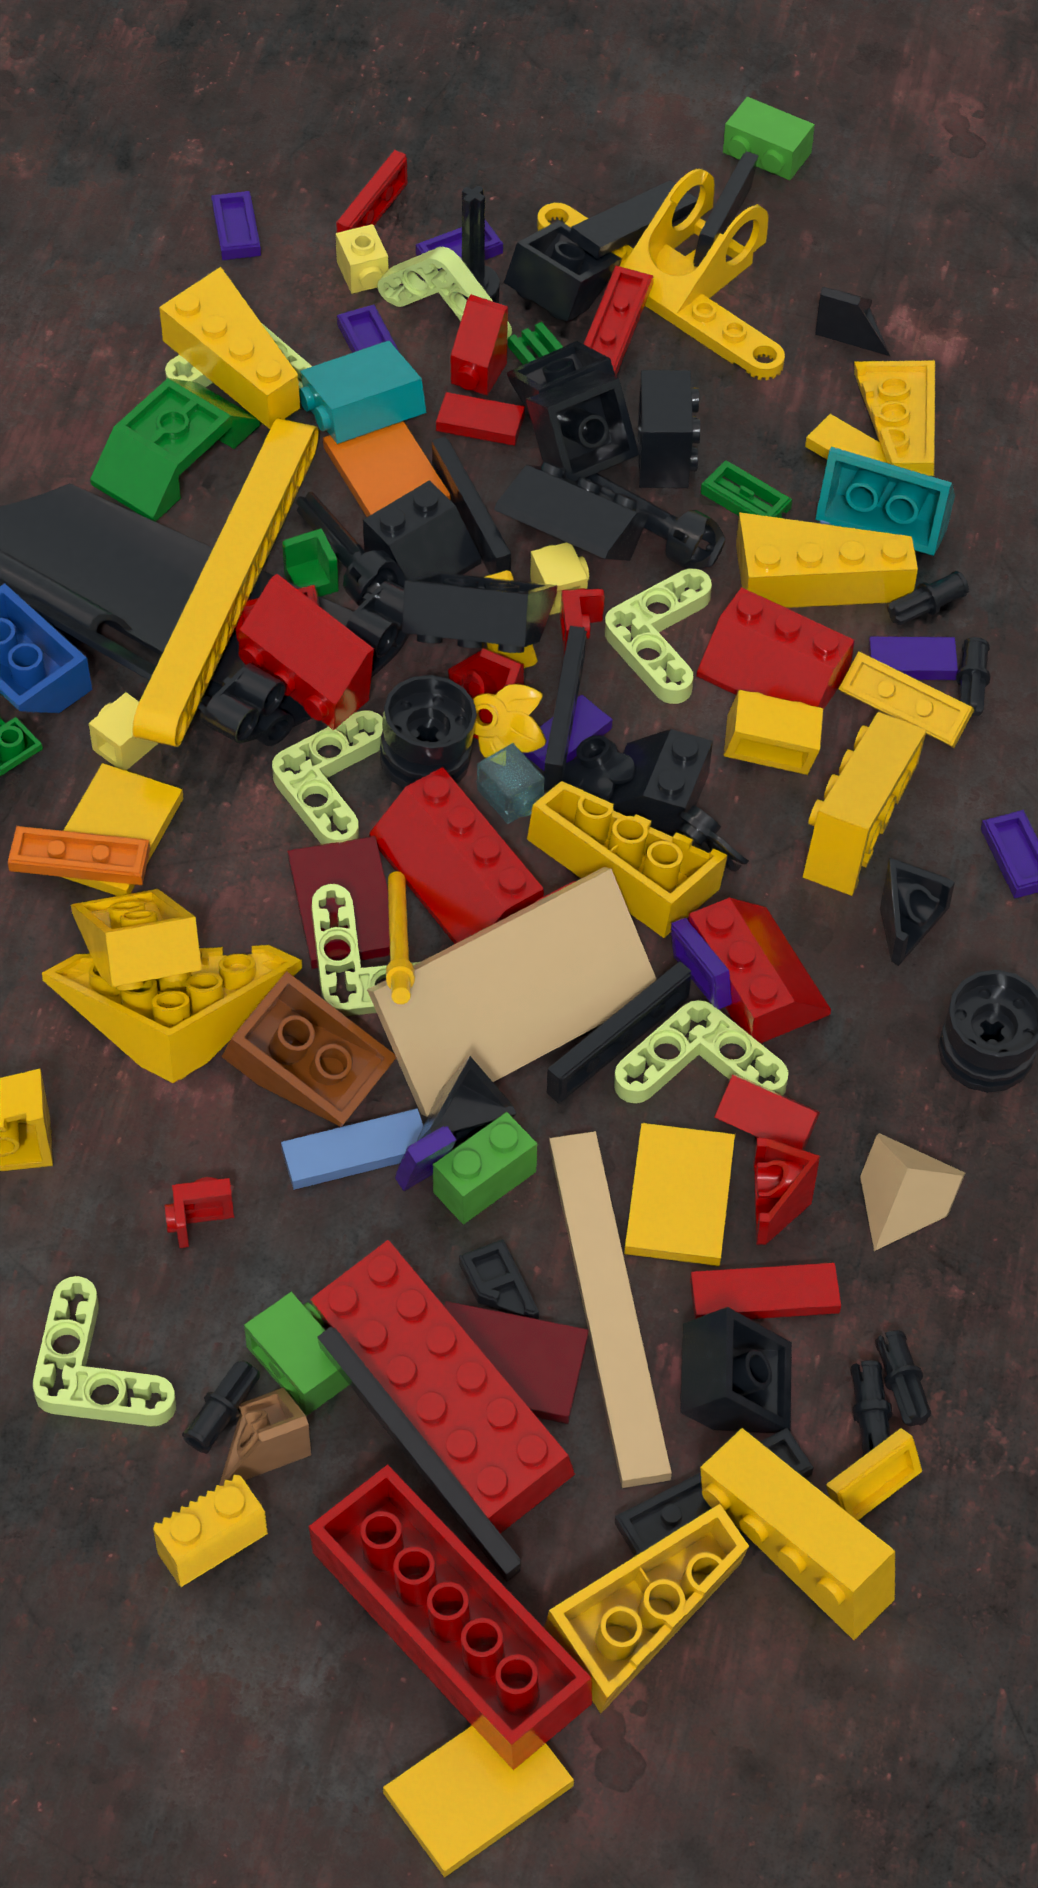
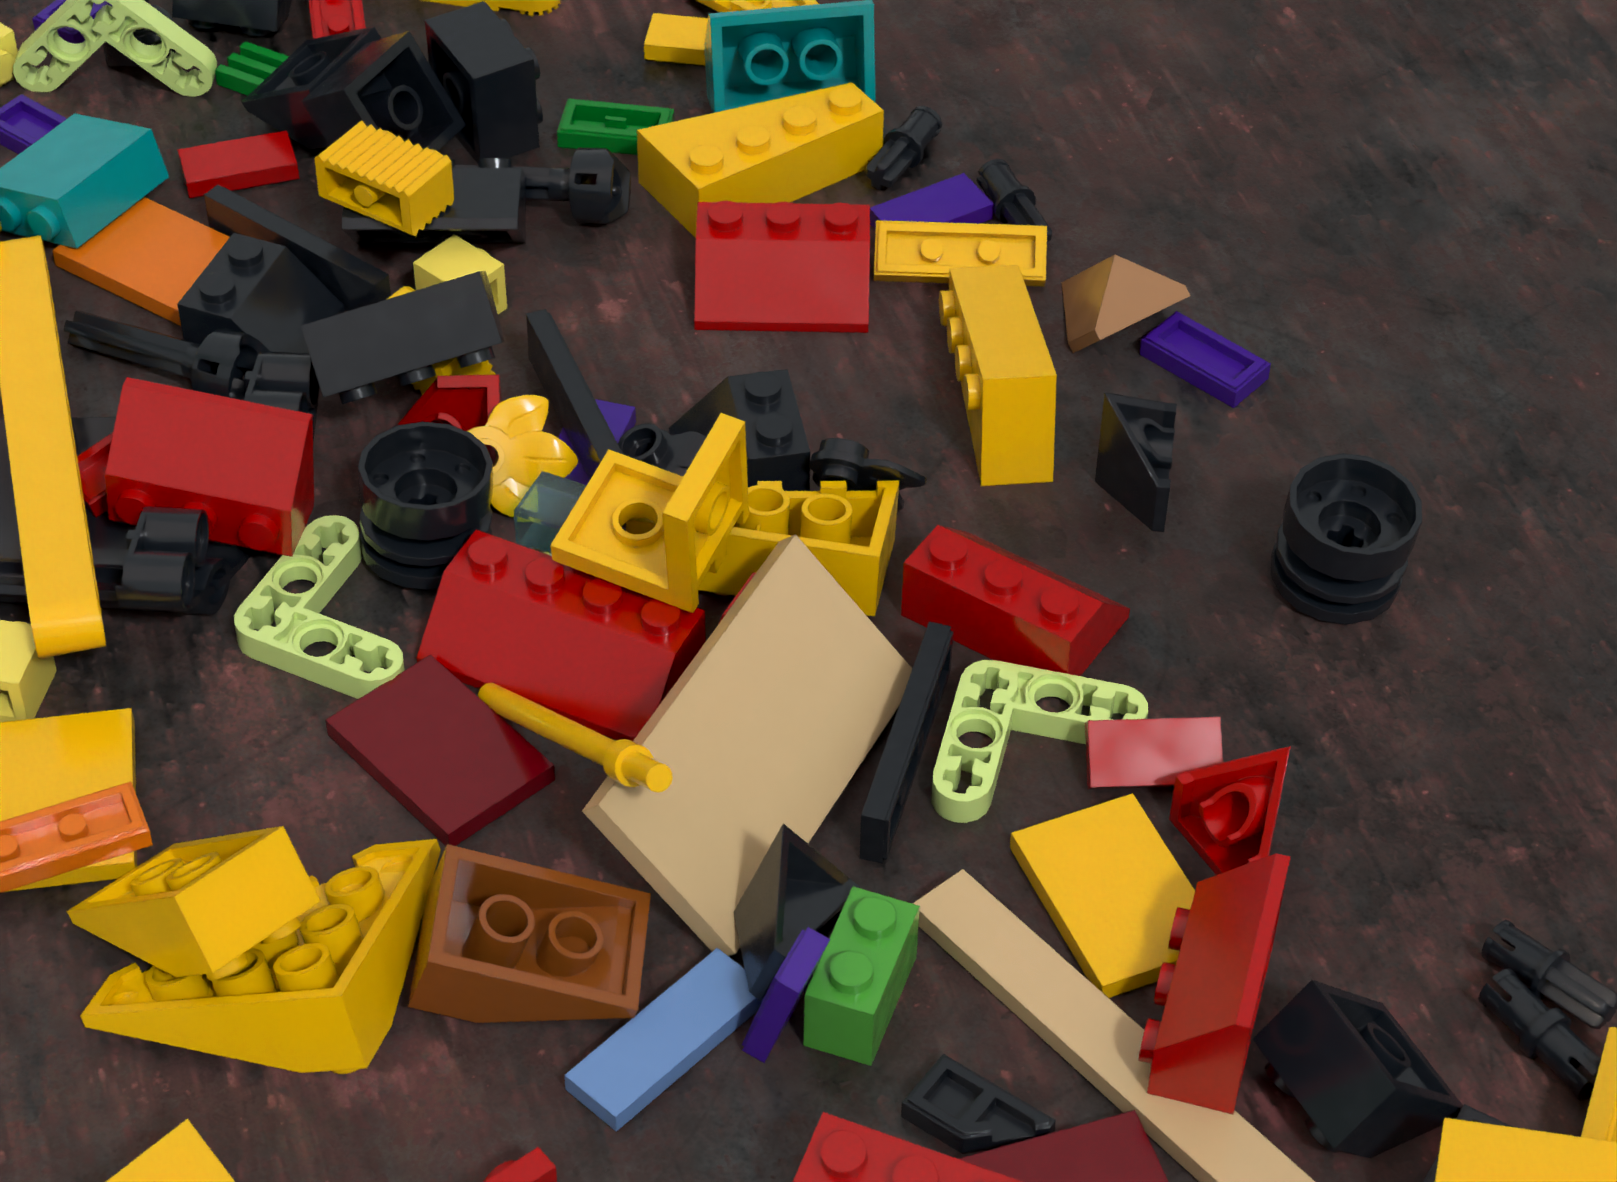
camera: 30 degrees left, 10 degrees down
green panel [282,528,339,597] -> none
yellowish green beam [312,884,420,1016] -> none
red slope [451,294,508,396] -> none
red bracket [560,588,605,655] -> none
yellowish green beam [605,569,712,704] -> none
dark purple tile [671,917,732,1010] -> none
red tile [690,1263,841,1319] -> none
yellow brick [724,690,823,775] -> none
tan slope [860,1133,965,1251] -> none
none -> yellow brick [314,120,455,236]
none -> yellow bracket [550,413,749,613]
none -> medium nougat slope [1061,255,1190,353]
none -> red slope [1138,853,1291,1114]

